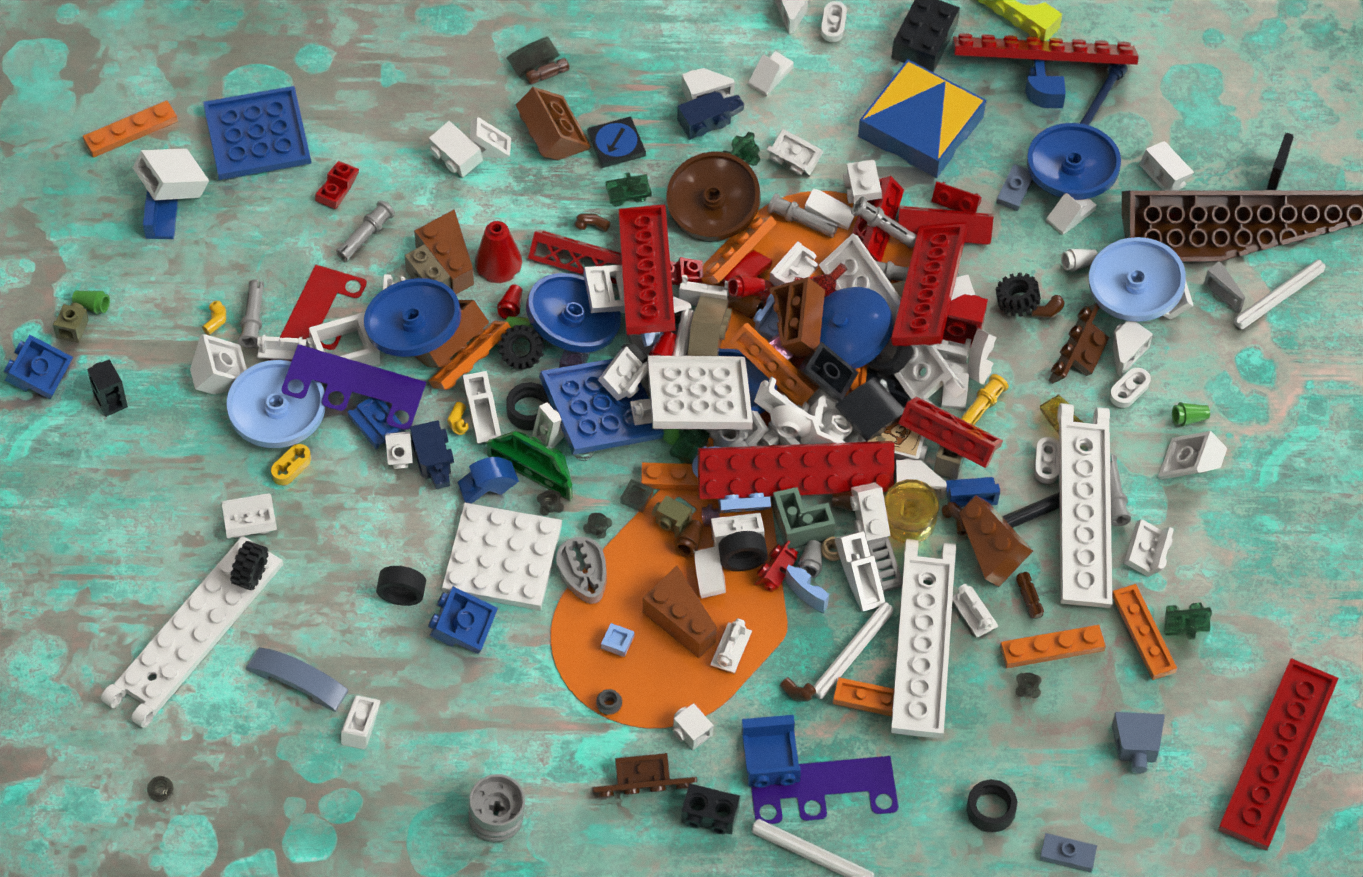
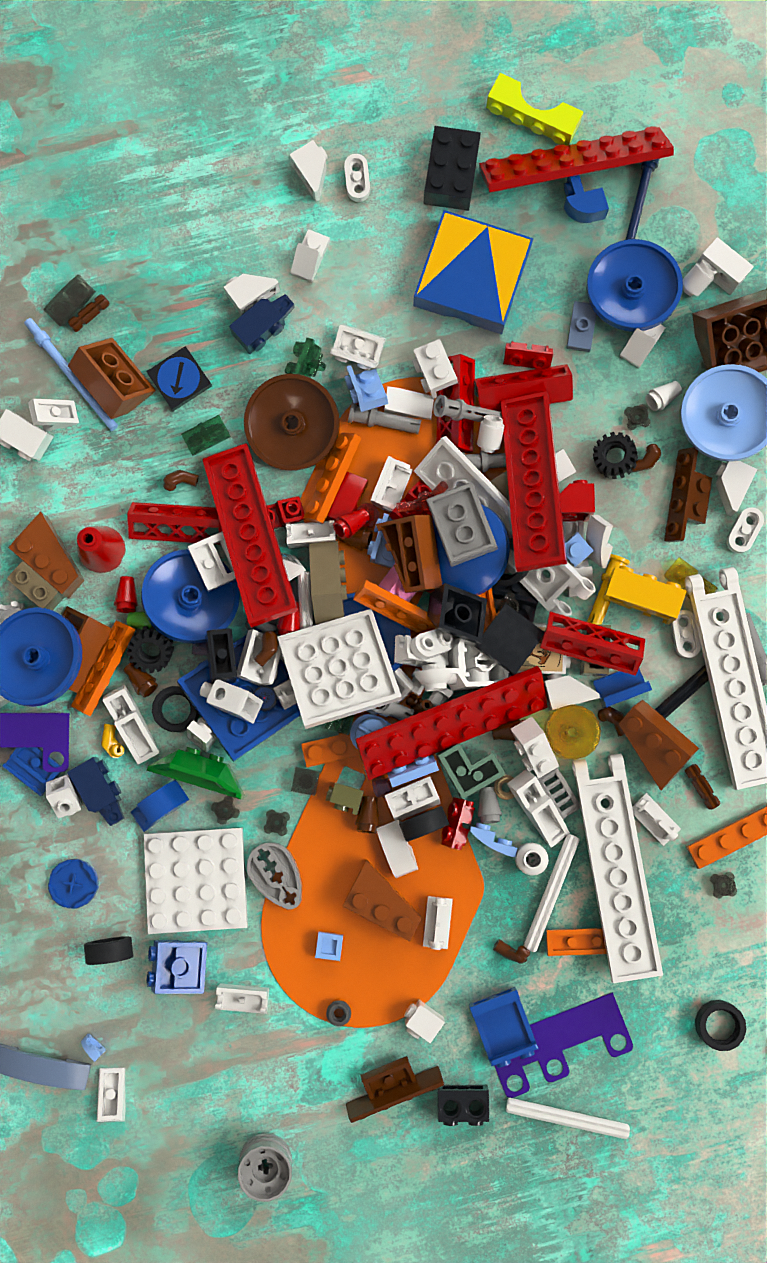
camera: 10 degrees left, 25 degrees up
none -> light blue bar [24,318,118,431]
none -> blue tile [48,859,98,909]
none -> light blue tile [81,1033,106,1062]
none -> reddish brown cone [123,662,158,698]
none -> white torso [200,679,263,724]
none -> black brick [205,628,237,684]
none -> white hinge [215,984,269,1014]
none -> tile [253,686,278,712]
none -> reddish brown arm [254,631,278,667]
none -> light blue bracket [344,365,389,412]
none -> white plate [410,629,454,660]
none -> light grey tile [426,482,498,567]
none -> white brick [477,415,504,453]
none -> white head [515,842,549,876]
none -> light blue plate [565,532,594,567]
none -> yellow wedge [603,566,686,625]
none -> clear smoke plate [624,404,650,430]
none -> white brick [683,260,717,297]

